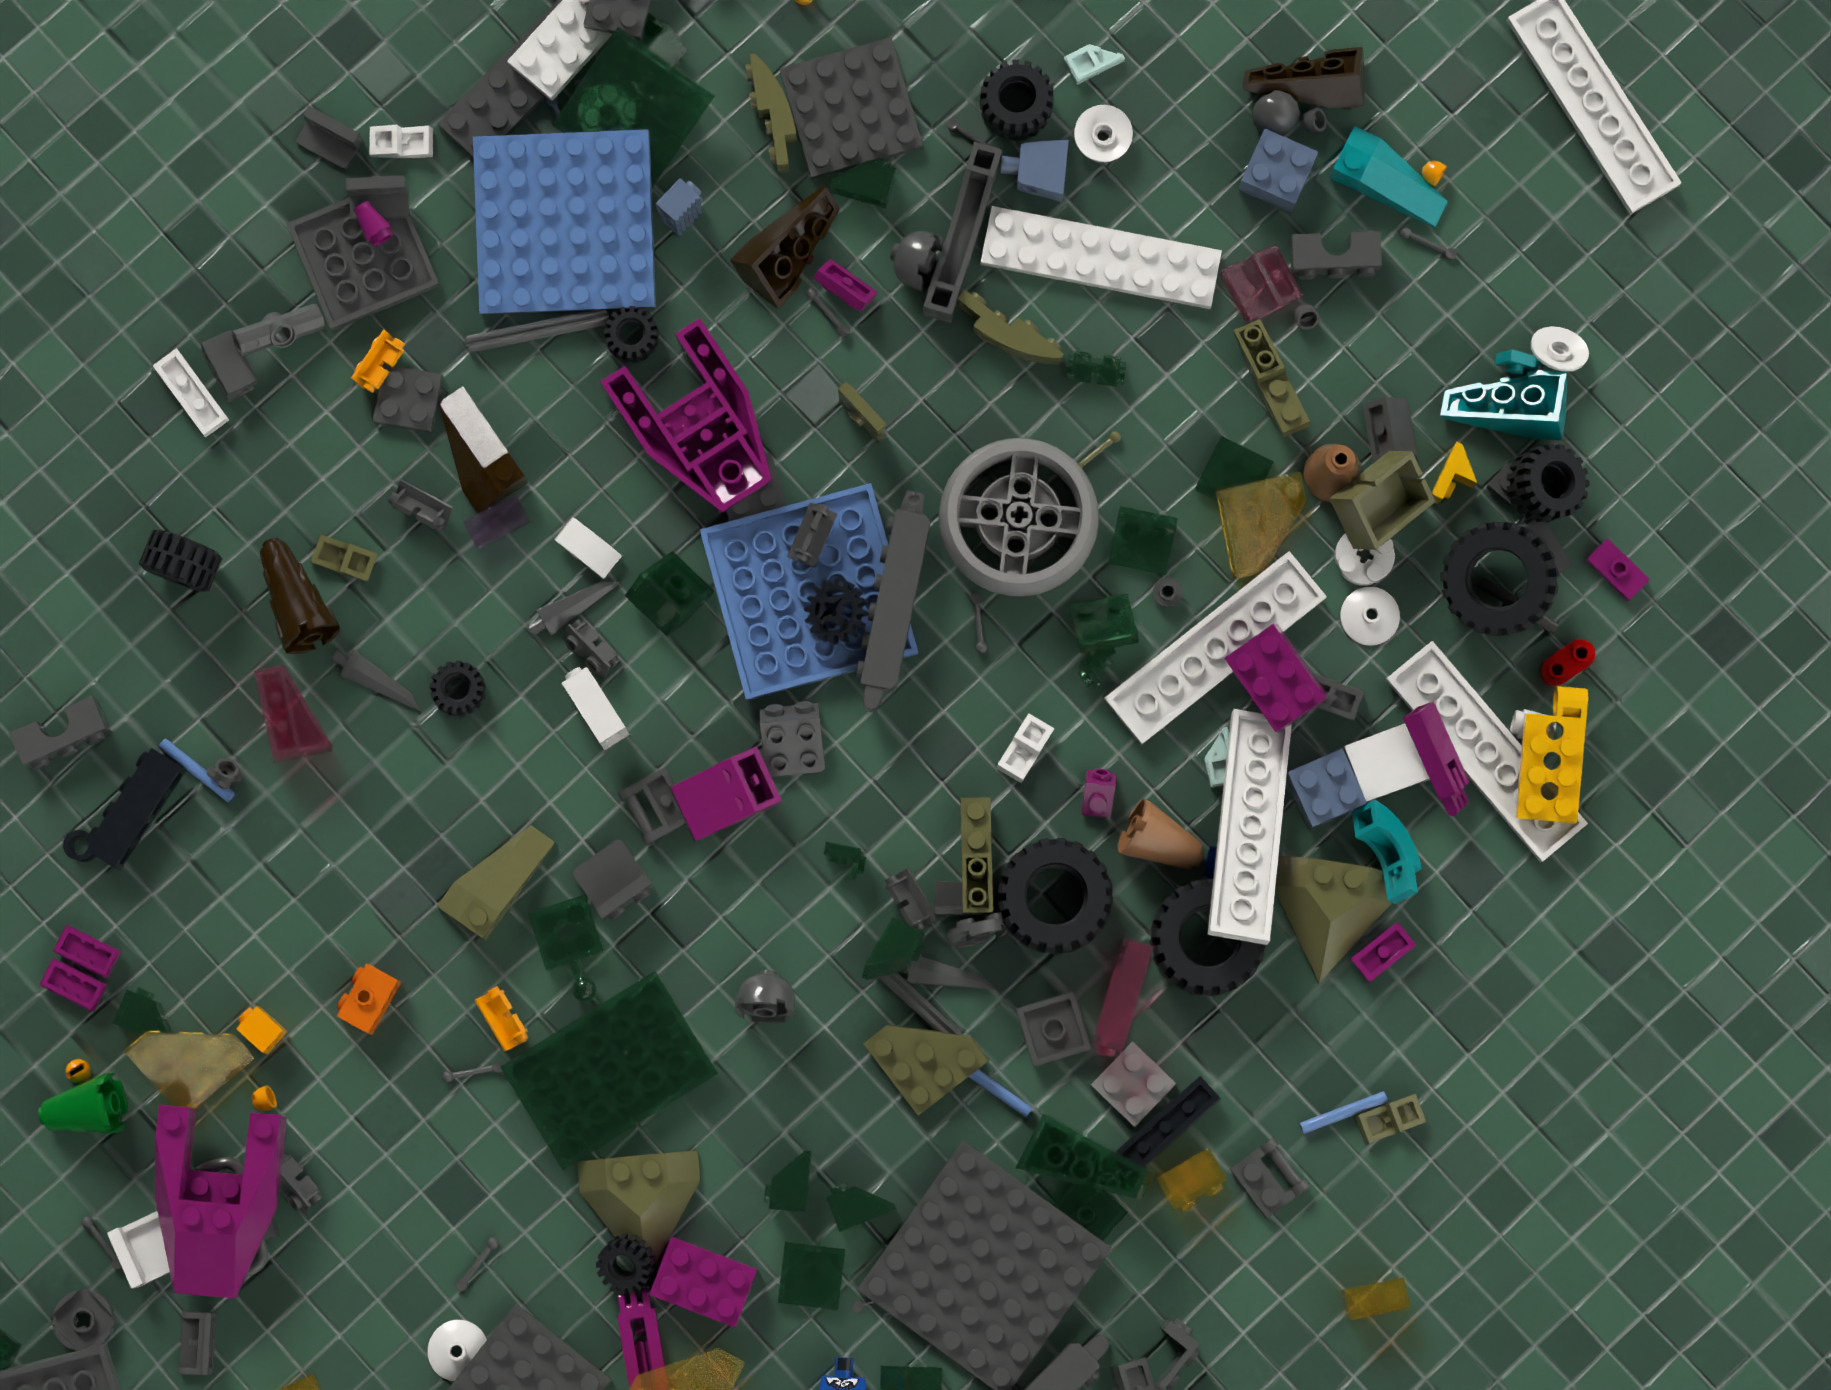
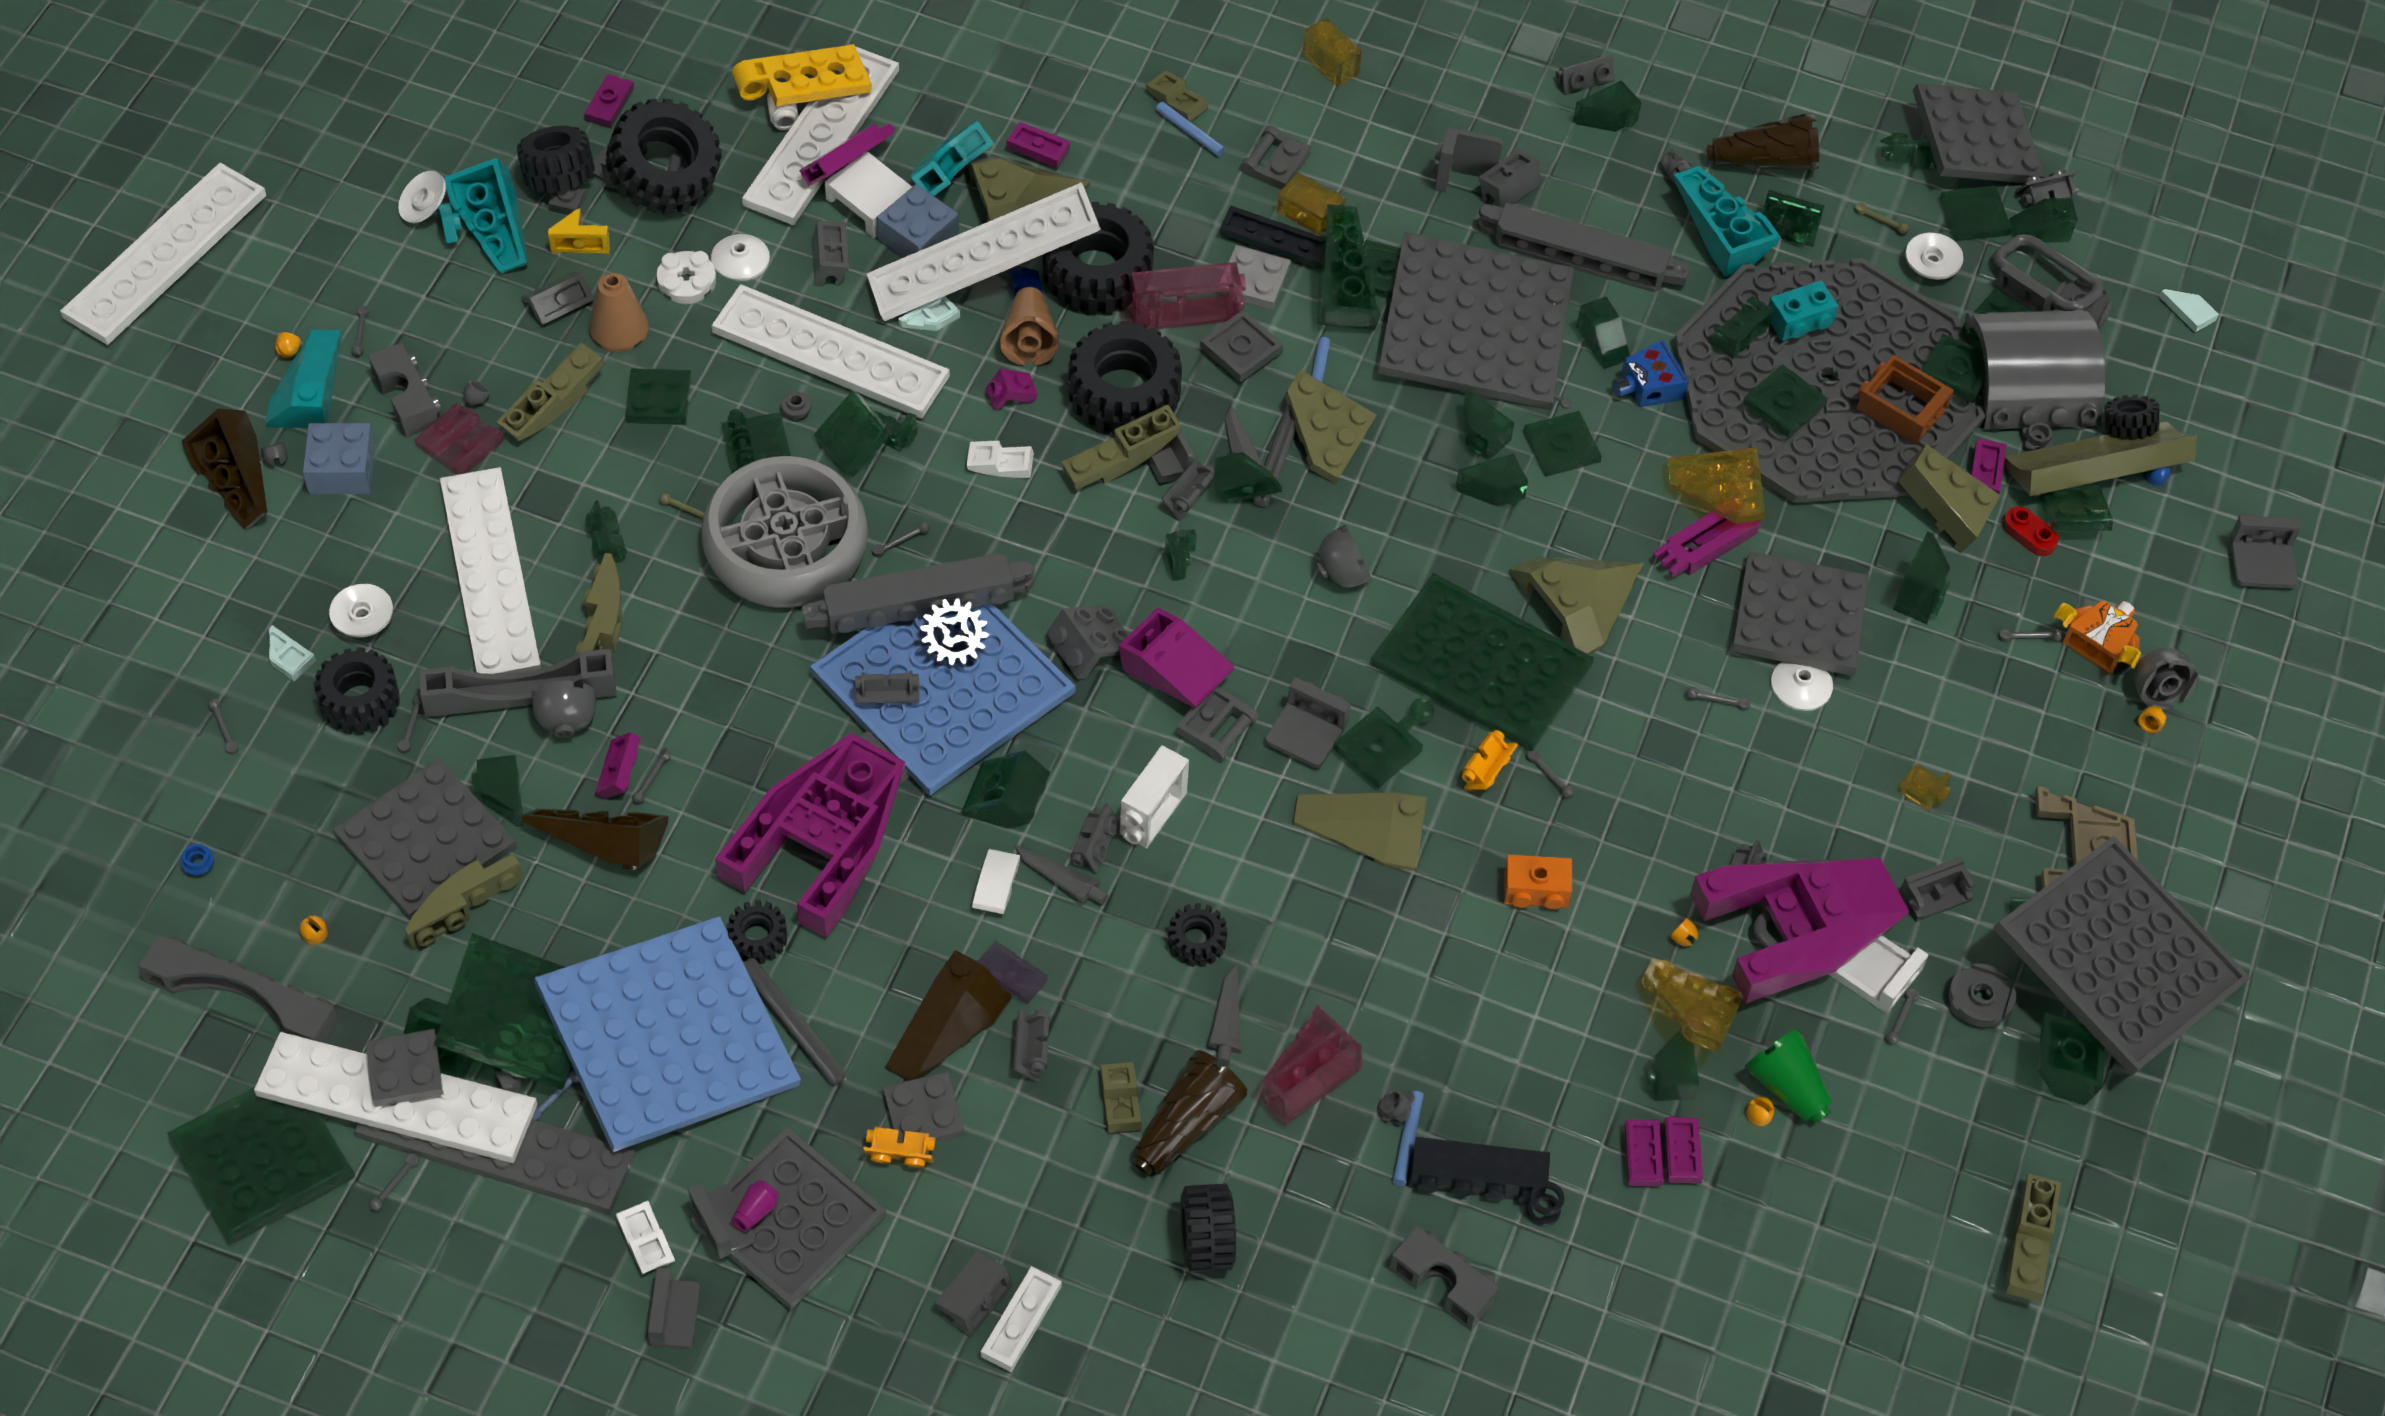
camera: 120 degrees left, 25 degrees down
dark grey piece [232,303,325,357] -> none
light orange brick [236,1006,288,1054] -> none
black tyre [596,1234,656,1294] -> none
magenta brick [649,1237,758,1327] -> none
sand blue brick [656,178,703,236] -> none
olive plate [838,382,886,444] -> none
dark grey plate [947,913,1008,948] -> none
sand blue torso [1001,140,1069,202] -> none
clear yellow plate [1216,472,1306,578] -> none
magenta brick [1224,624,1329,732] -> none
dark grey hair [1252,90,1300,136] -> none
olive piece [1329,451,1436,550] -> none
red plate [1540,639,1596,687] -> none

